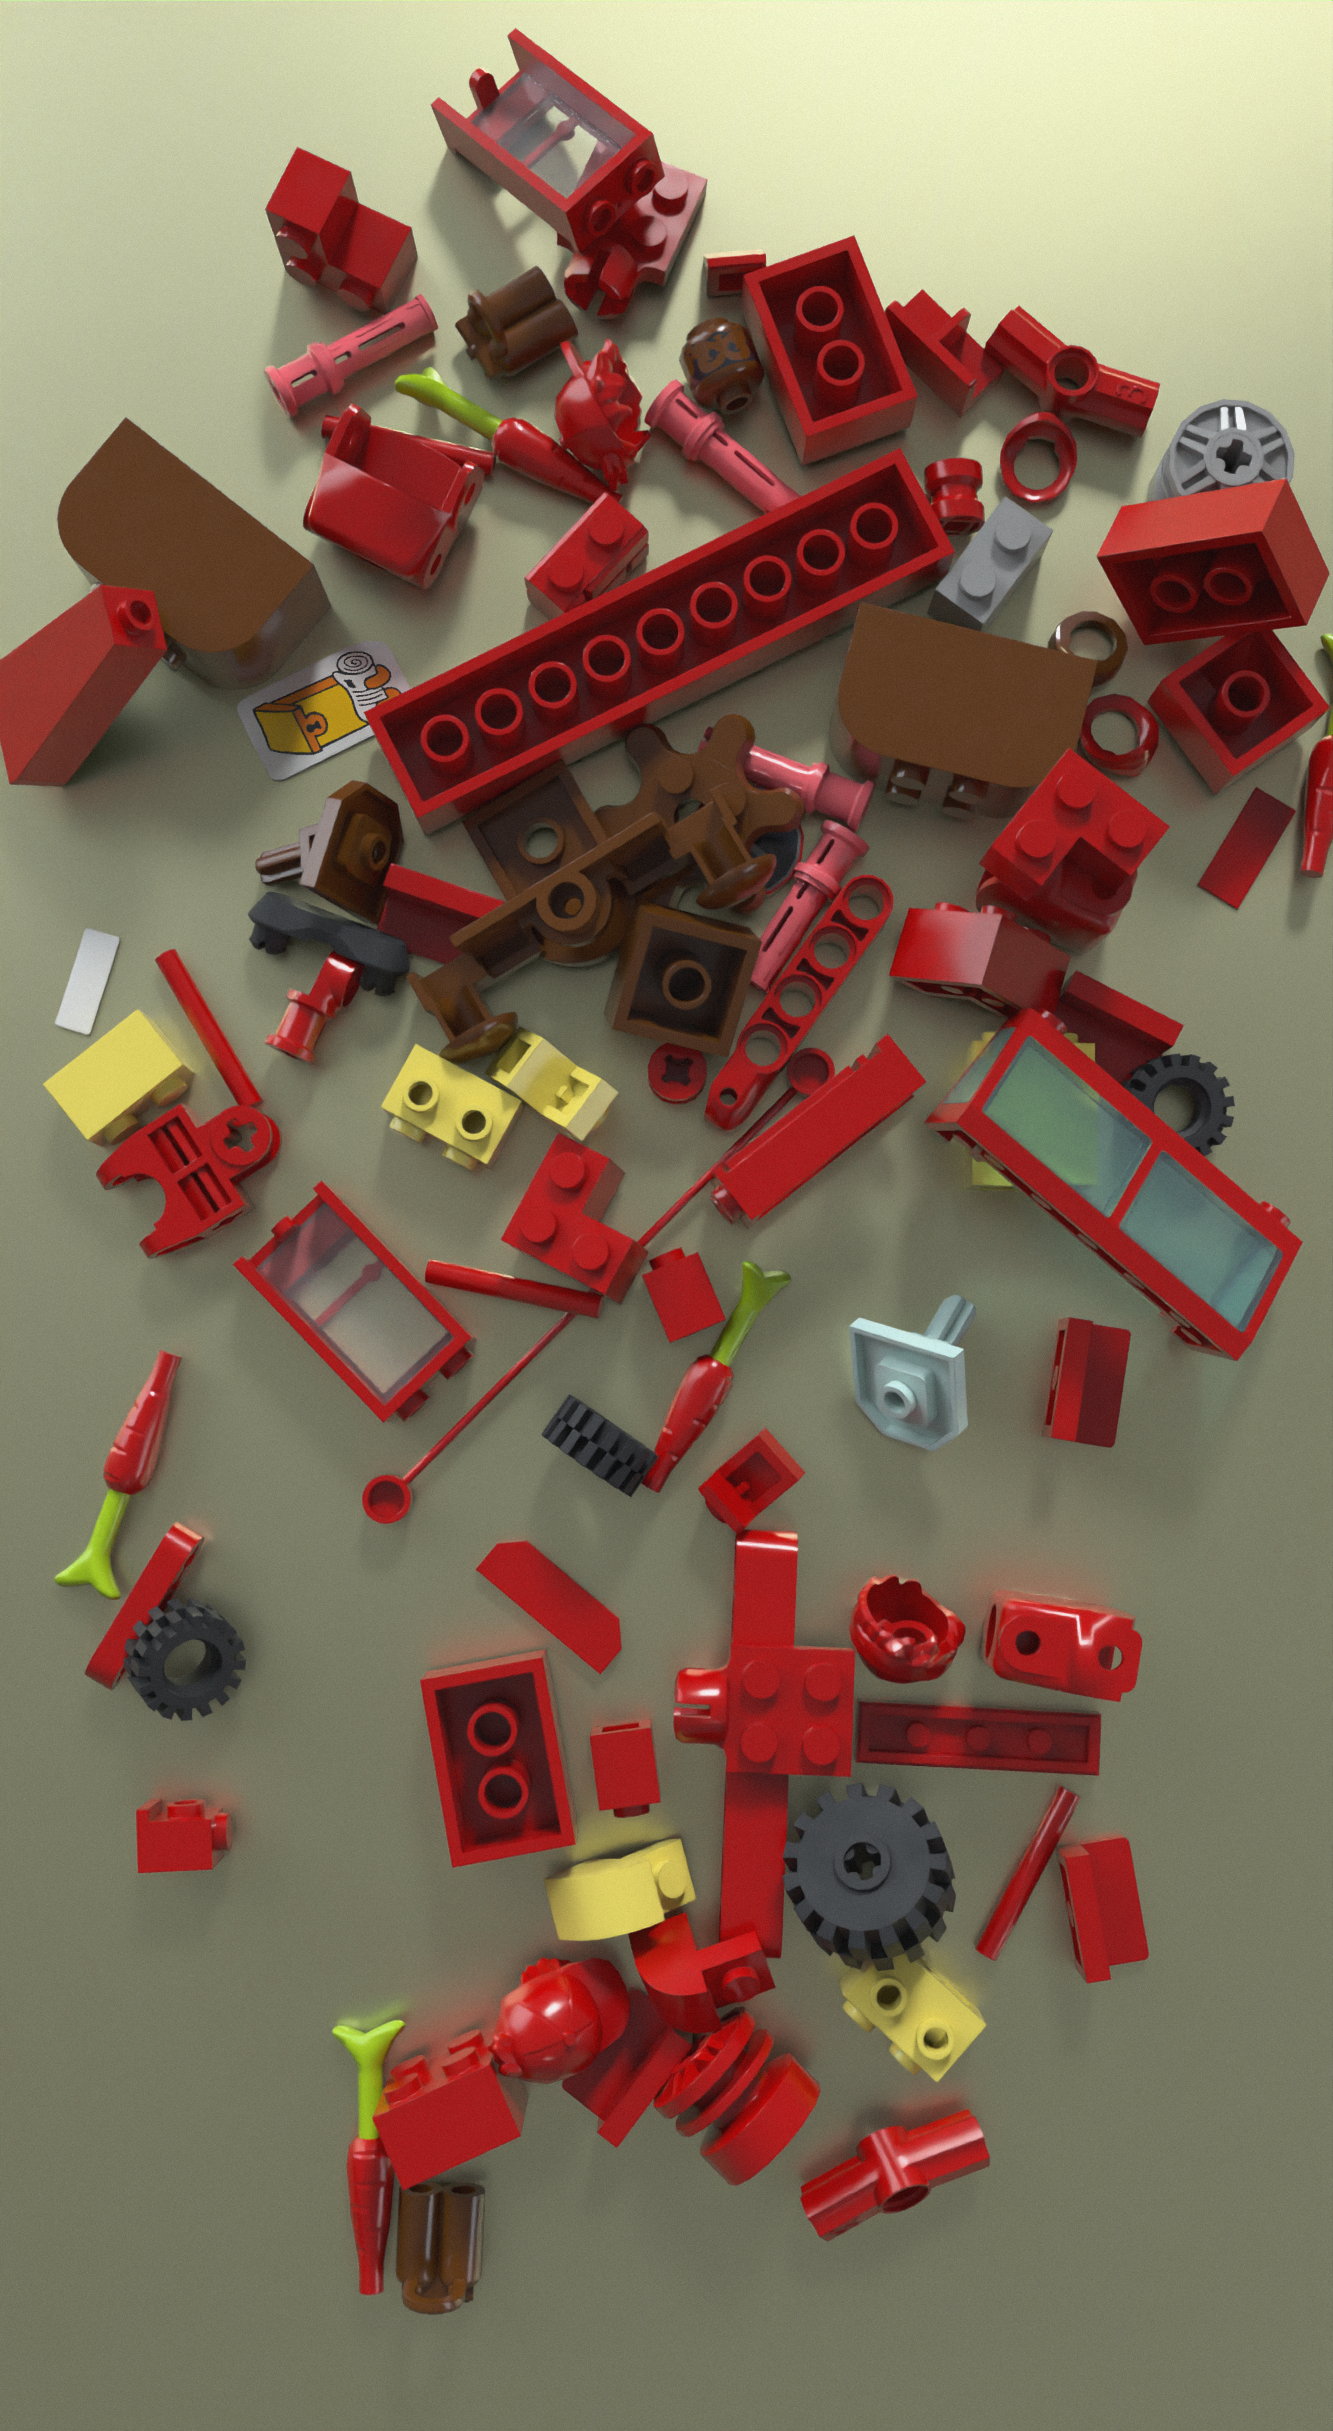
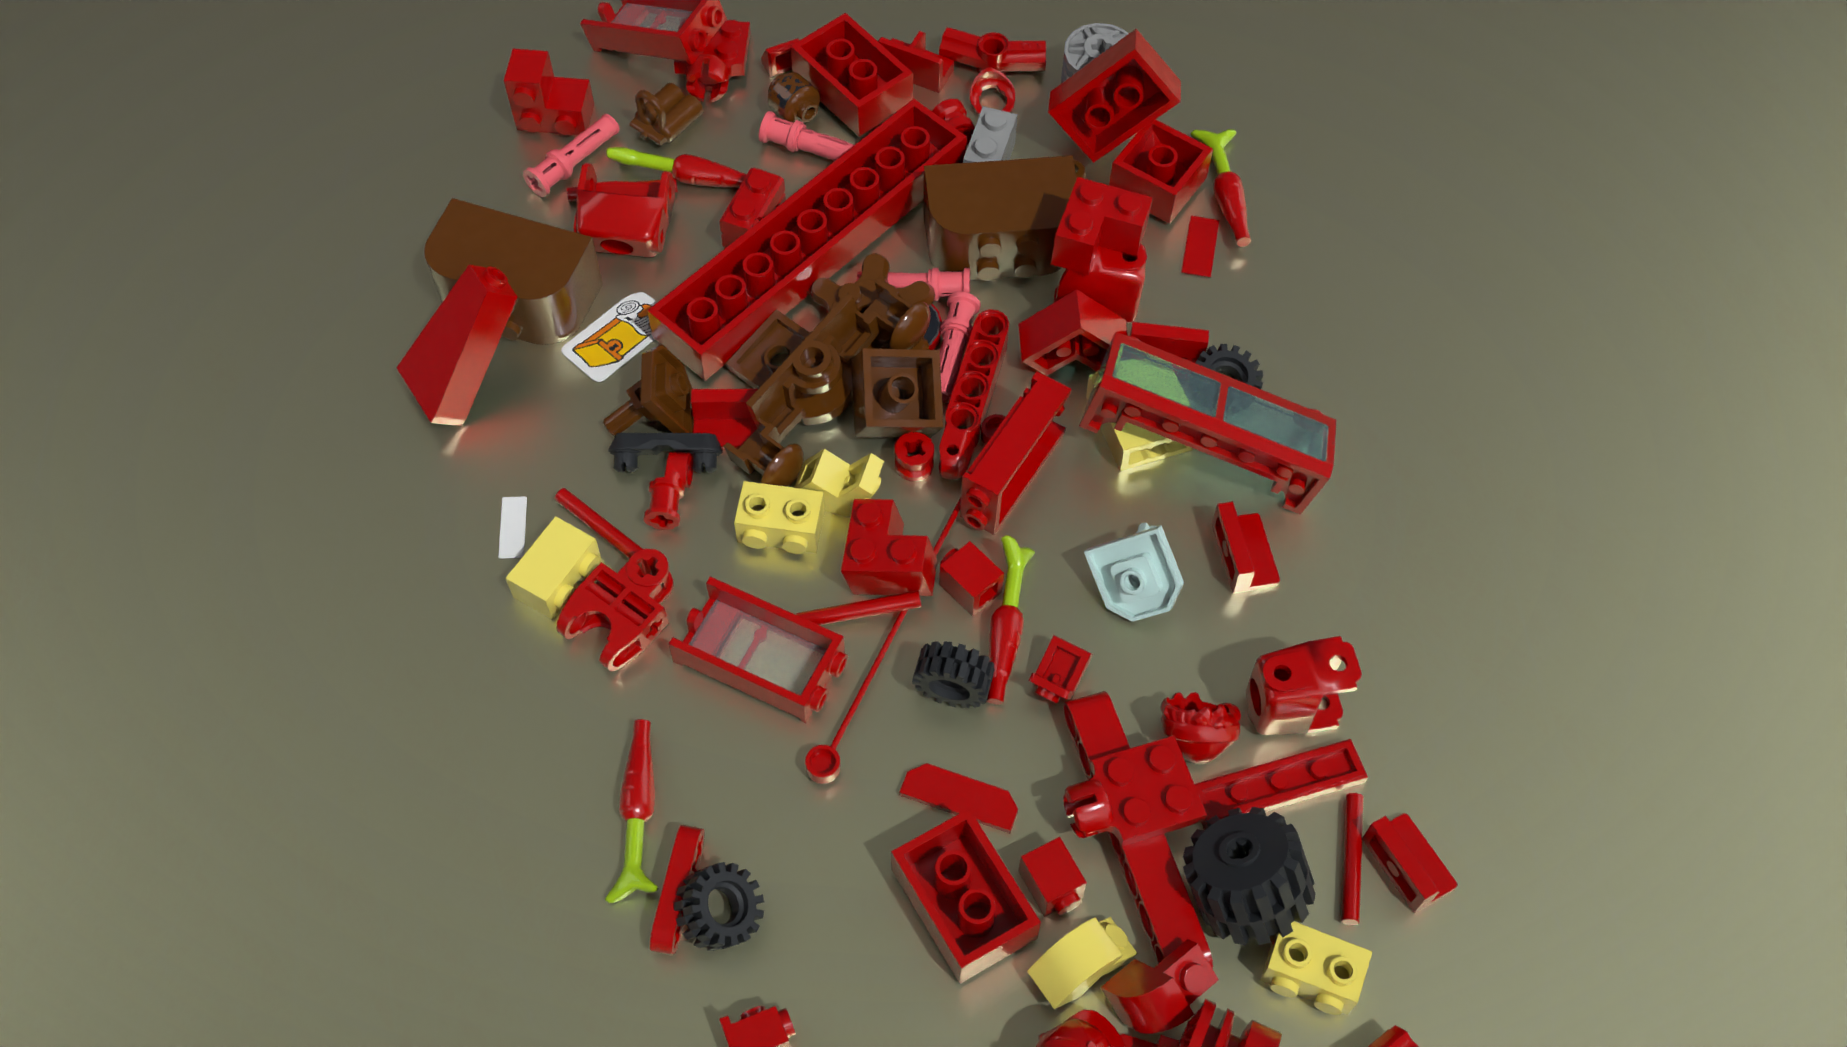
camera: 20 degrees left, 25 degrees down
red hair [554,339,651,492] -> none

